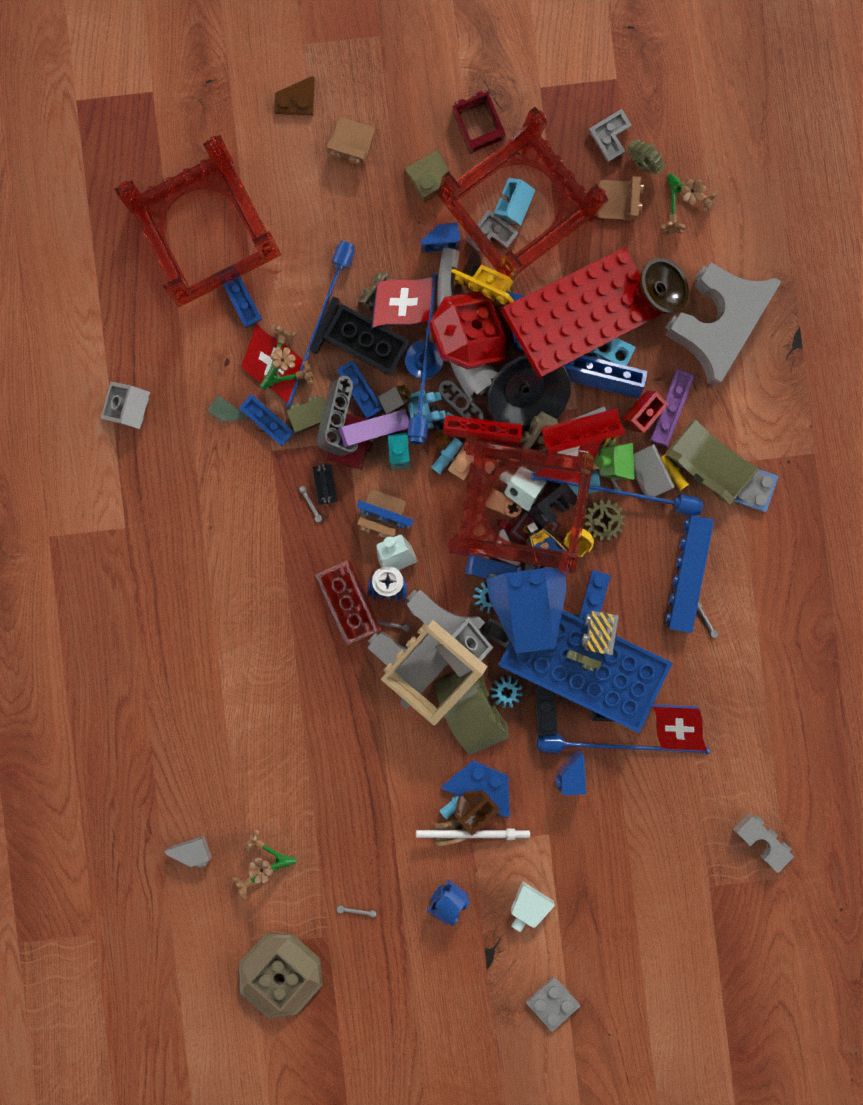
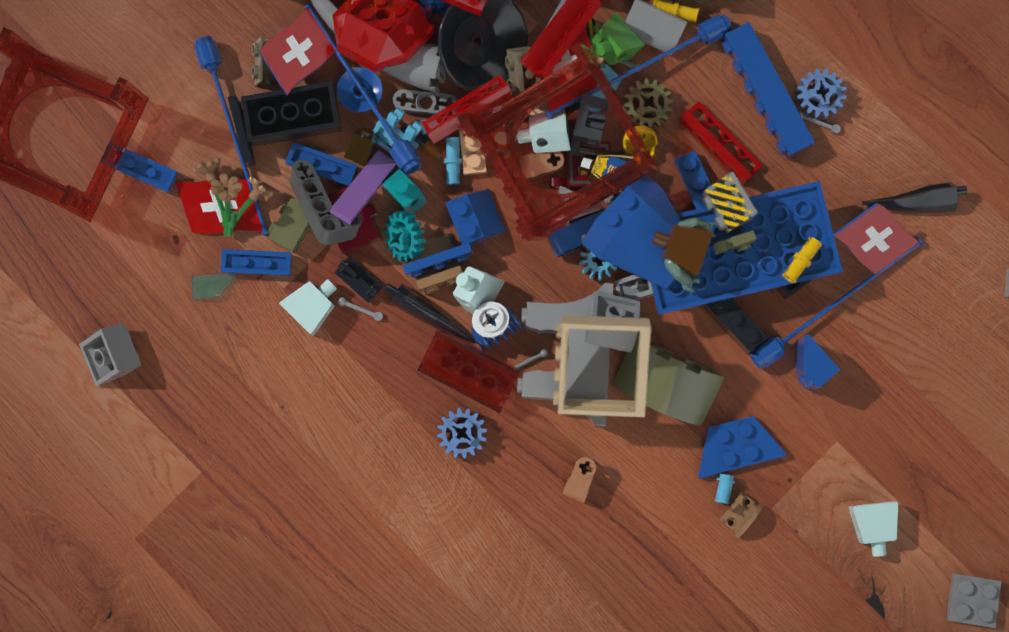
camera: 30 degrees left, 5 degrees down
white bar [416,828,530,840] -> none
blue brick [426,879,470,926] -> none
reddish brown slope [455,790,500,836] -> none
medium azure gear [490,675,523,708] -> none
none -> light aqua torso [279,279,337,336]
none -> teal gear [383,211,426,262]
none -> black piece [384,283,475,344]
none -> medium blue gear [437,408,487,459]
none -> blue slope [445,189,506,246]
none -> nougat piece [562,457,596,503]
none -> reddish brown torso [651,218,717,293]
none -> red fence [679,101,763,185]
none -> yellow pin [782,237,822,284]
none -> medium blue gear [796,68,847,119]
none -> black piece [862,182,967,213]

